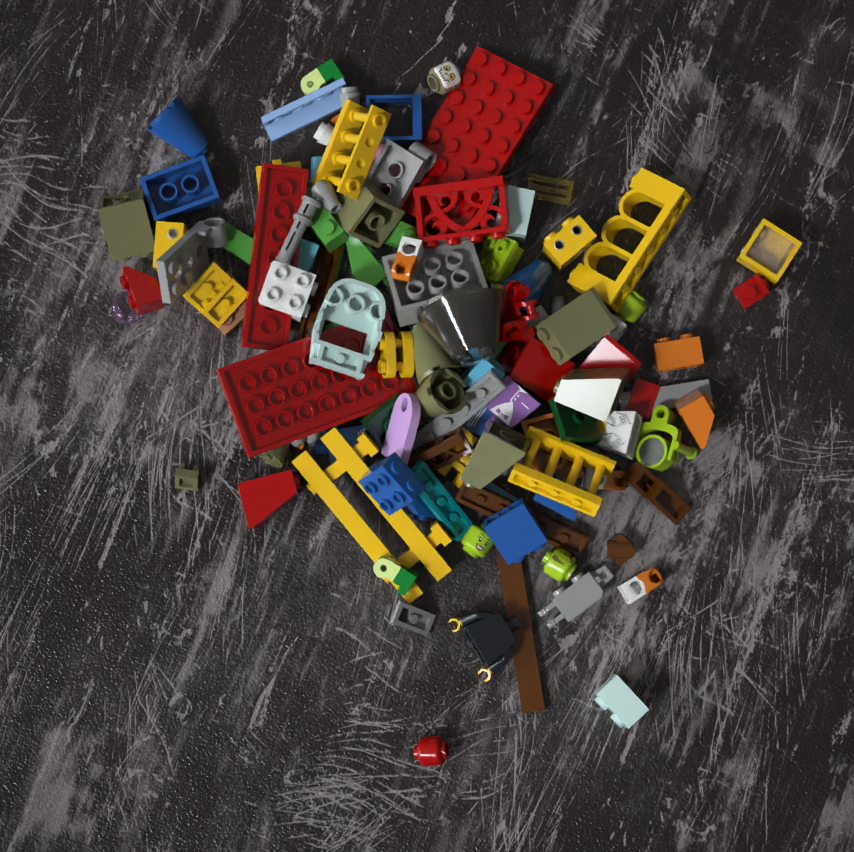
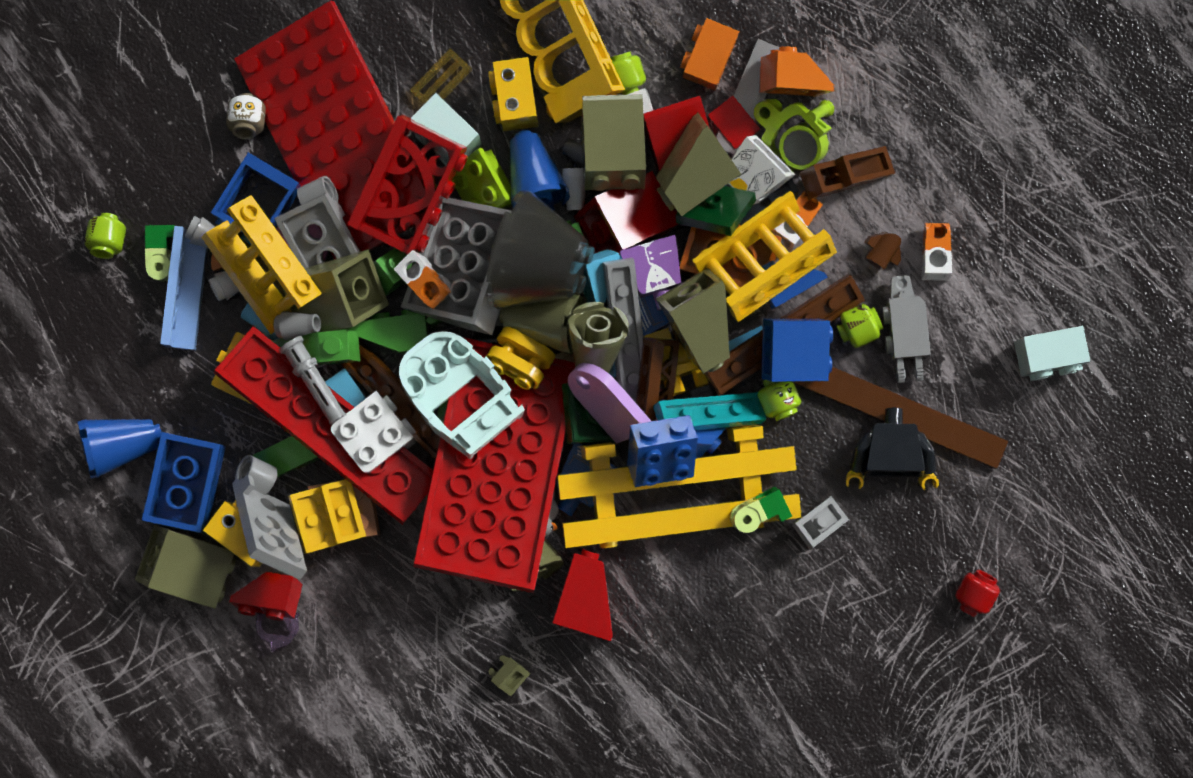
camera: 55 degrees left, 0 degrees up
red piece [498,280,540,343] -> none
none -> lime head [84,213,126,259]

